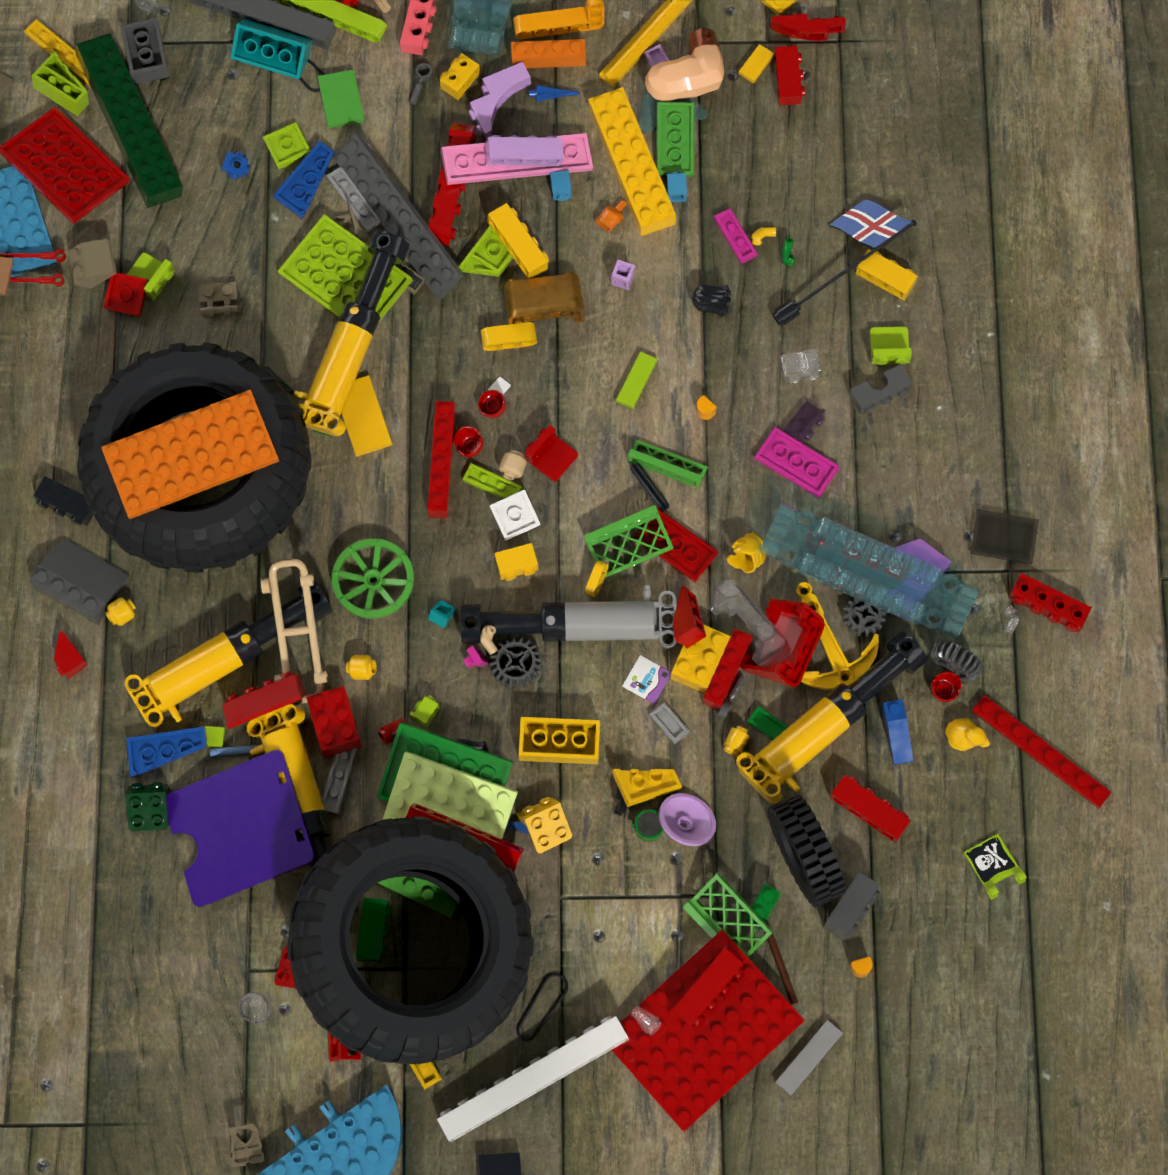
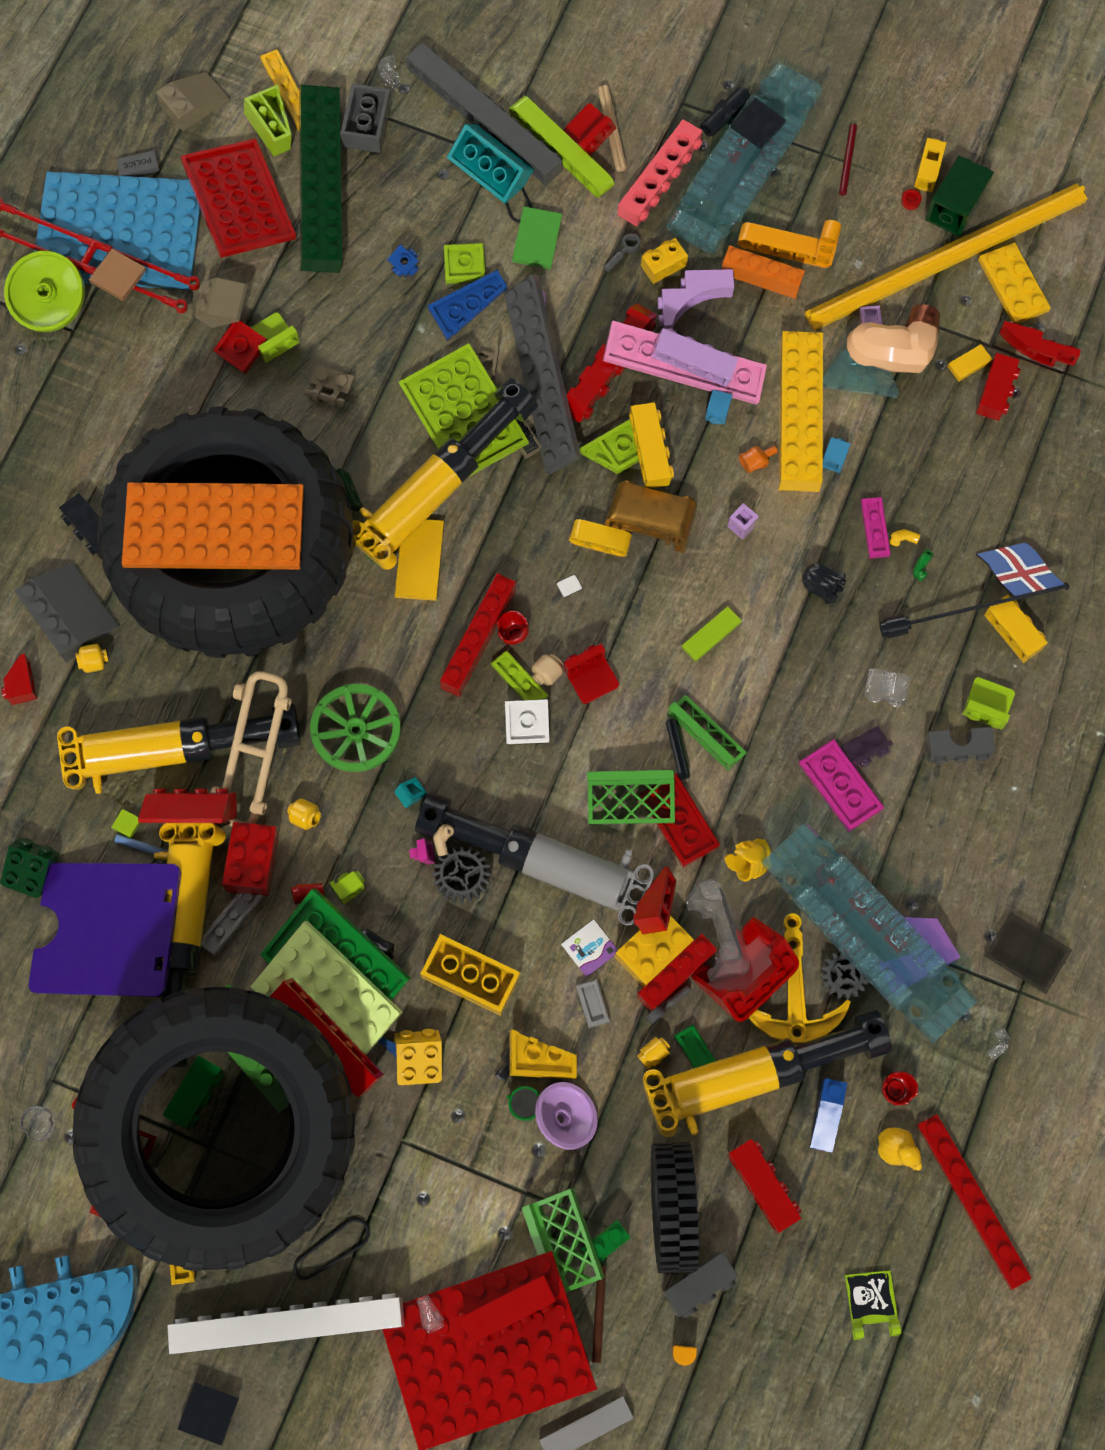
camera: 20 degrees right, 0 degrees up
blue wing [126,727,208,778] -> none
light grey tile [326,166,382,234] -> none
red hair [477,390,507,419] -> none
yellow brick [494,543,539,581] -> none
blue piece [529,85,580,102] -> none
yellow beam [585,560,609,598] -> none
bright green tile [656,102,694,177] -> none
light orange brick [696,395,717,420] -> none
dark grey gear [930,640,983,682] -> none
red brick [1009,573,1092,633] -> none

